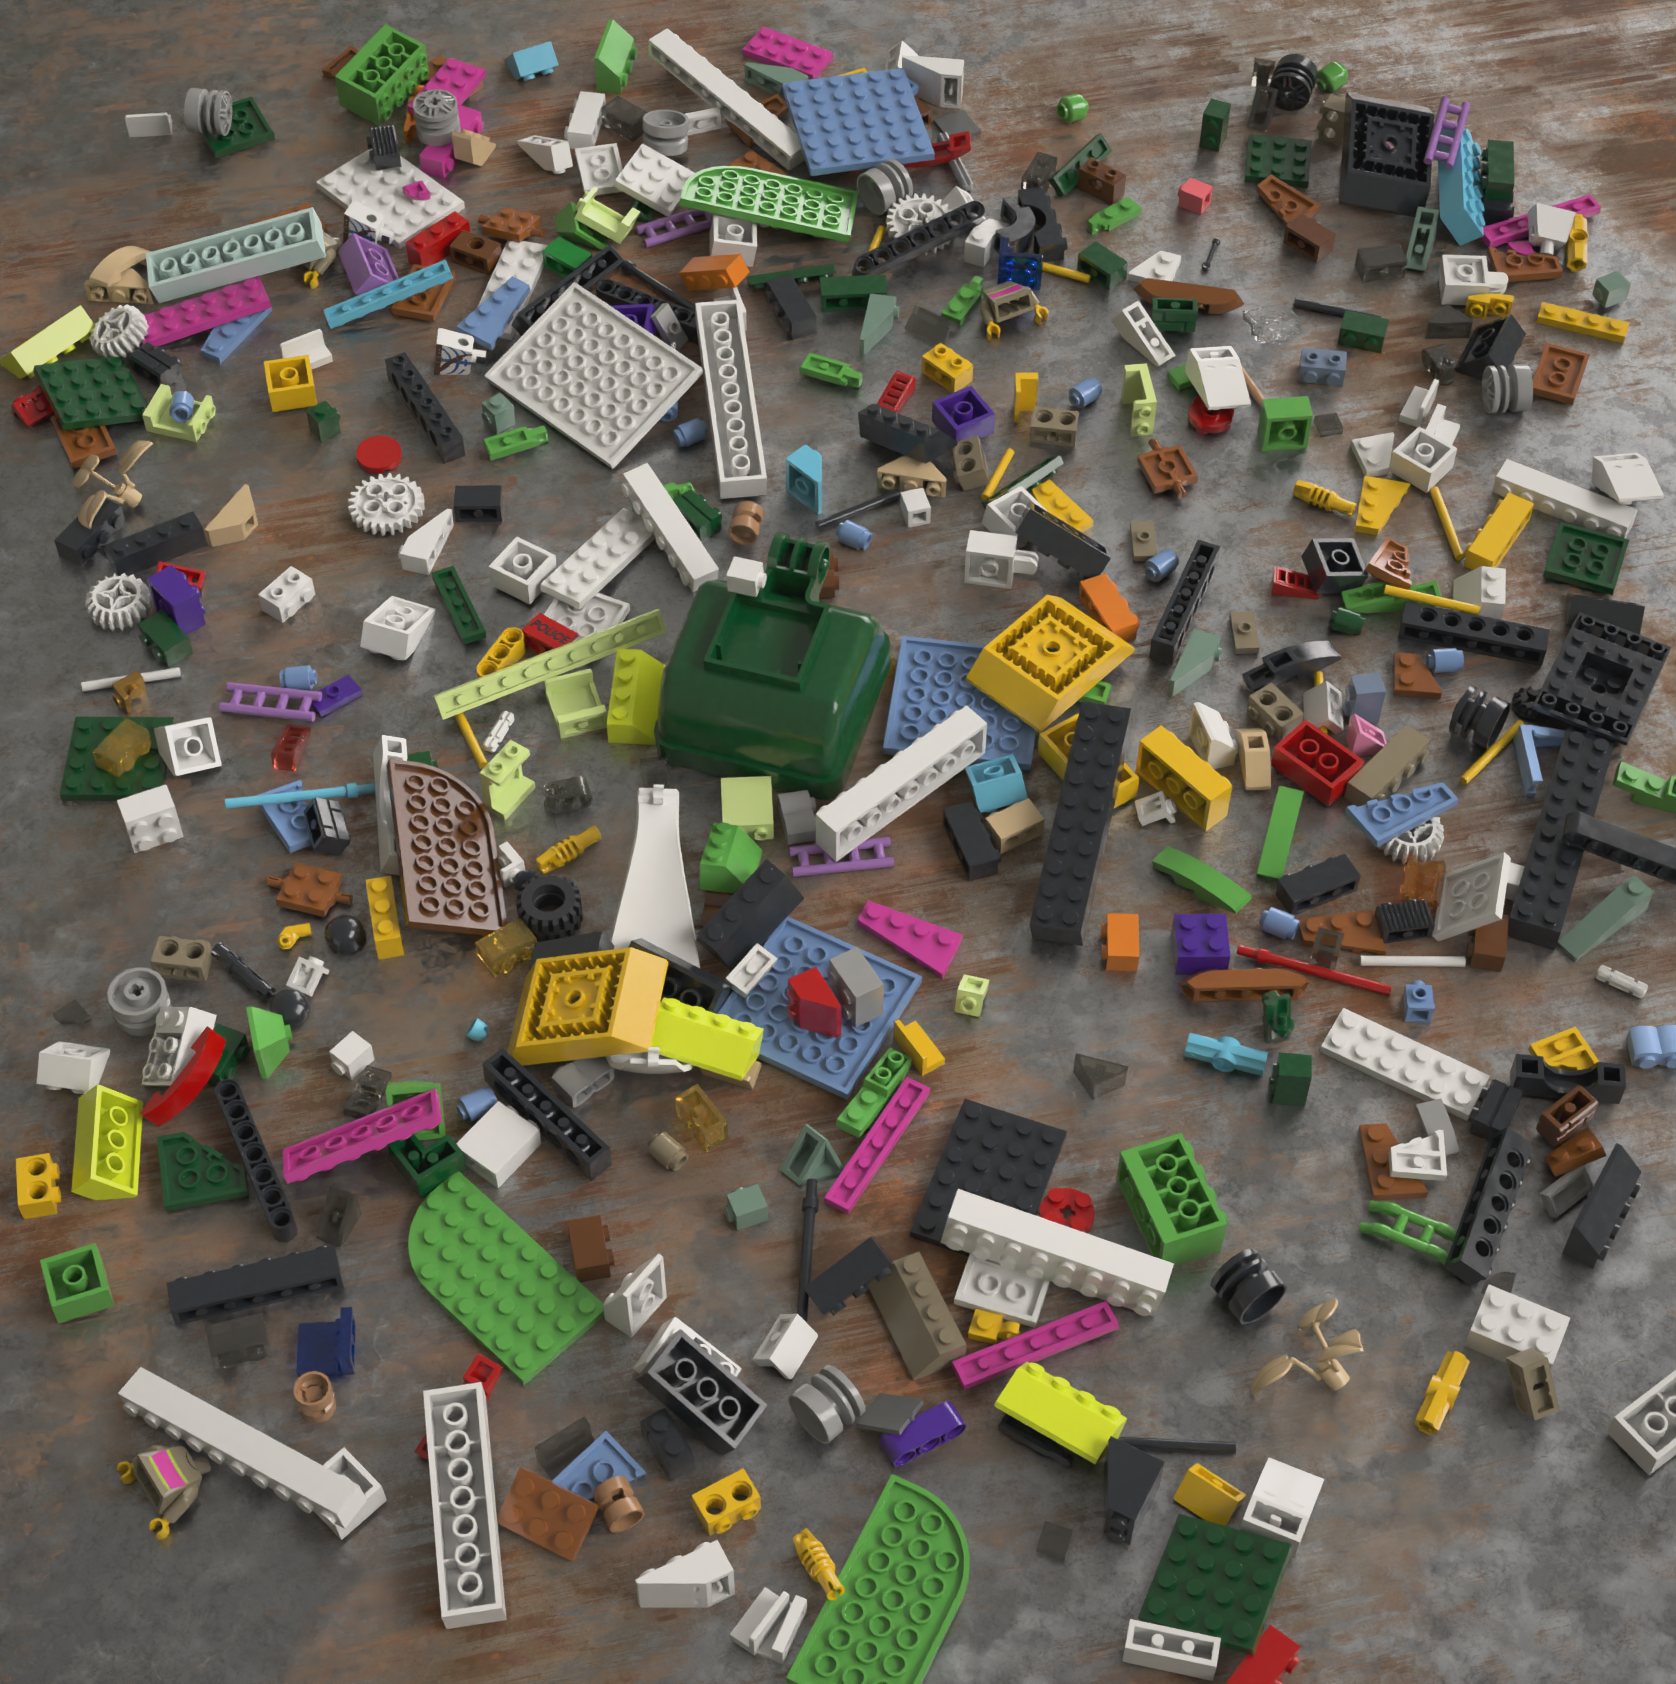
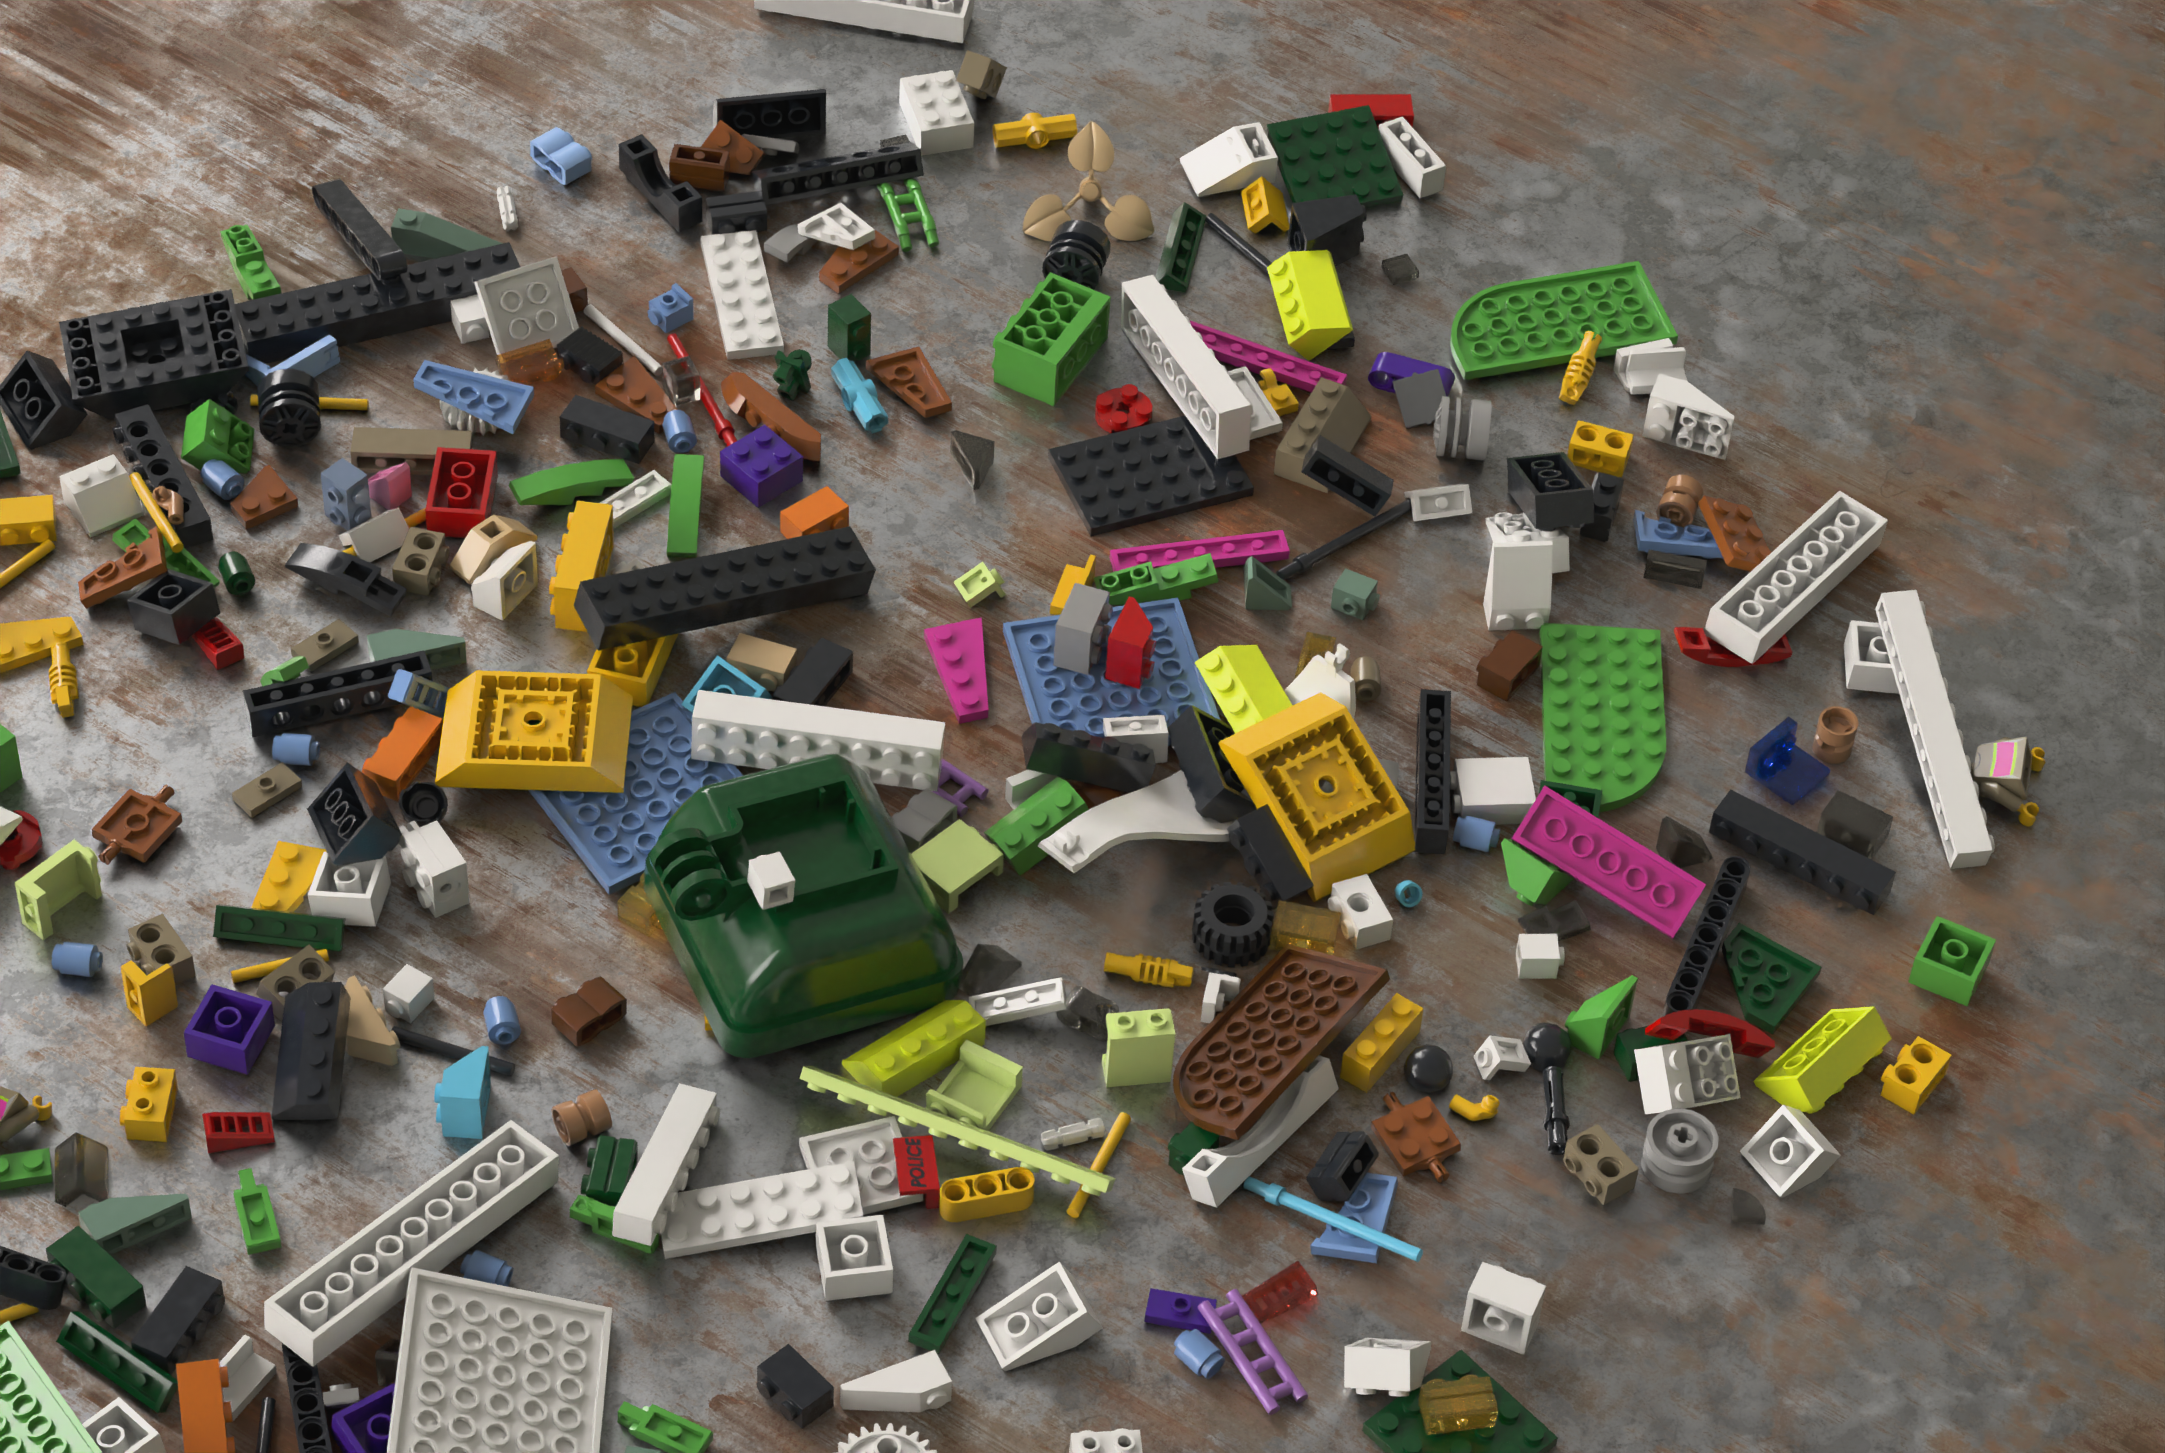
camera: 135 degrees left, 5 degrees down
yellow wing [1528,1026,1599,1071] -> none
none -> medium nougat arm [152,486,184,525]
none -> bright green slope [181,399,255,473]
none -> bright green slope [260,656,310,686]
none -> slope [388,669,450,719]
none -> black hair [399,781,448,828]
none -> white tile [600,470,672,529]
none -> dark orange wing [866,346,952,418]
none -> white tile [969,977,1067,1026]
none -> dark green slope [1156,202,1207,292]
none -> white brick [1328,874,1393,950]

